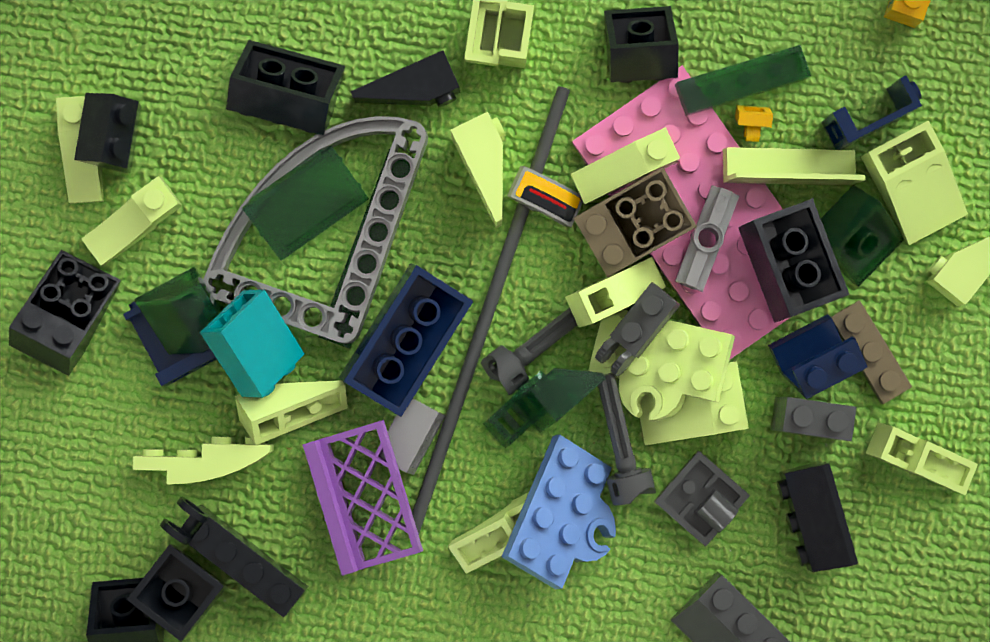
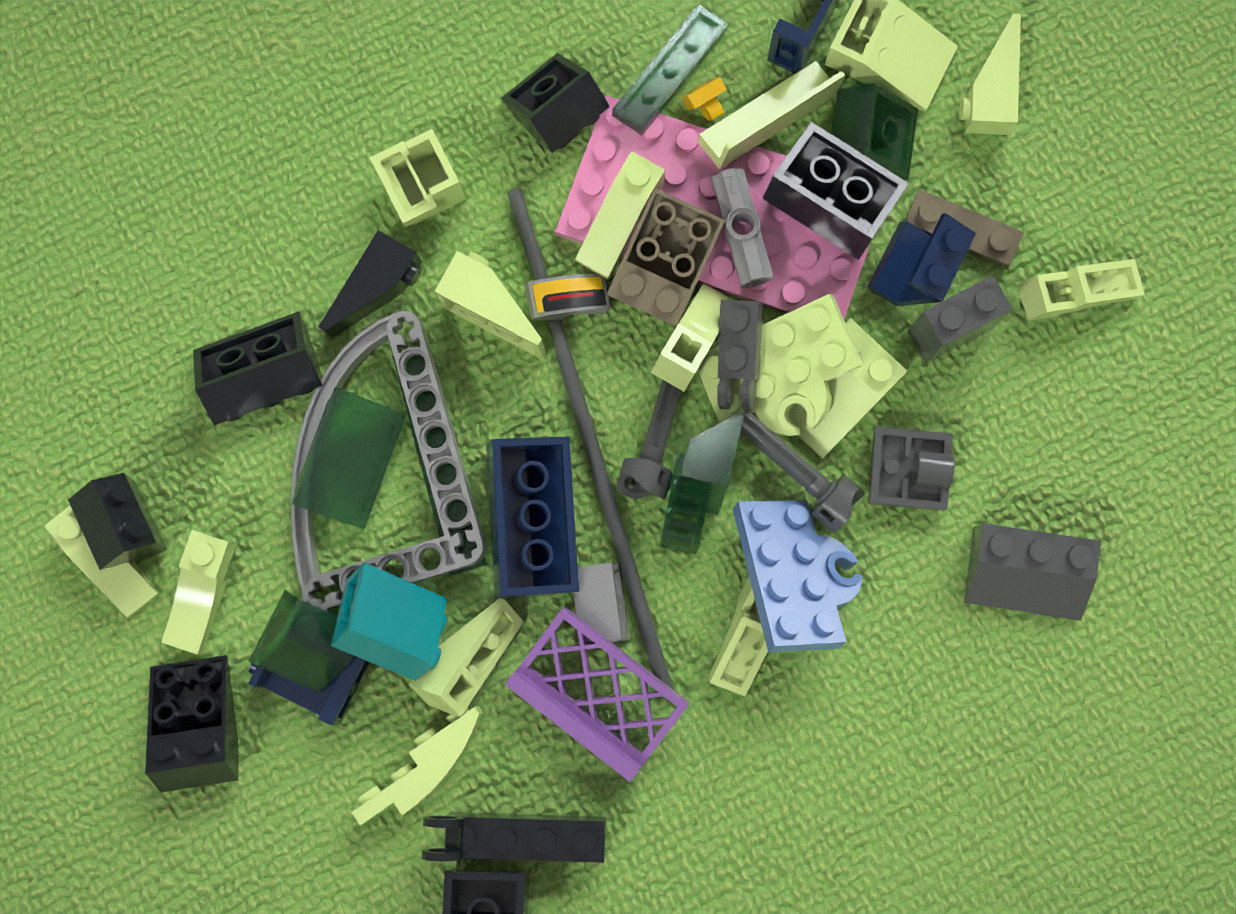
camera: 25 degrees left, 5 degrees down
black slope [777,461,858,572] -> none

